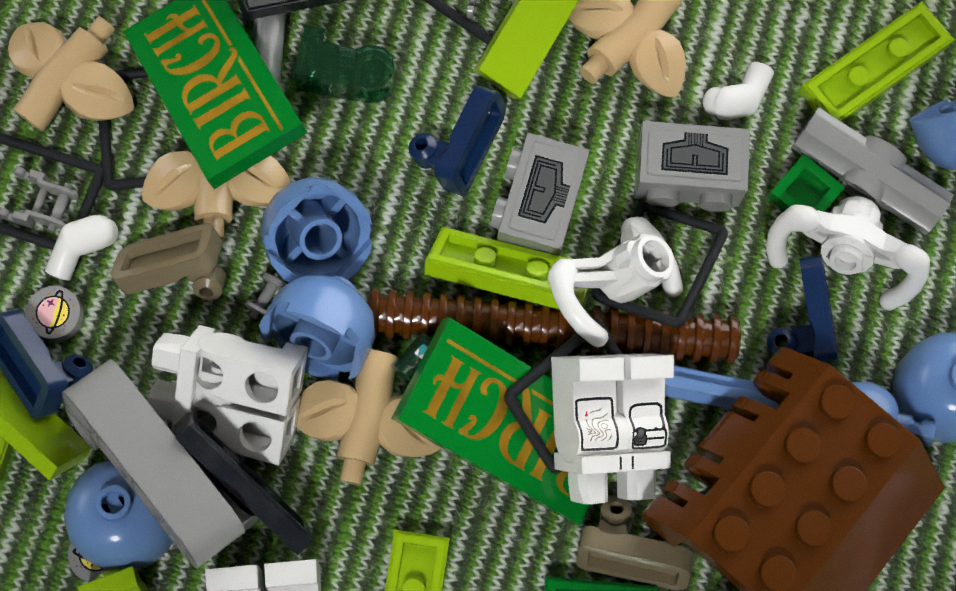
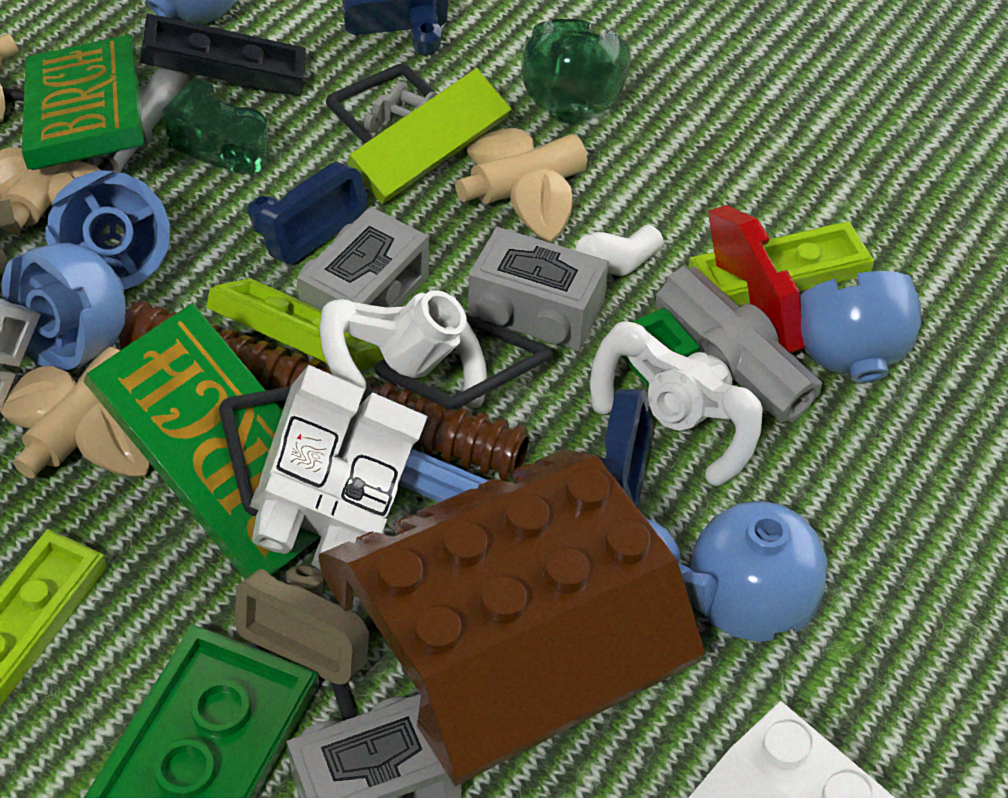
camera: 20 degrees right, 25 degrees down
none -> red tile [708,205,805,353]

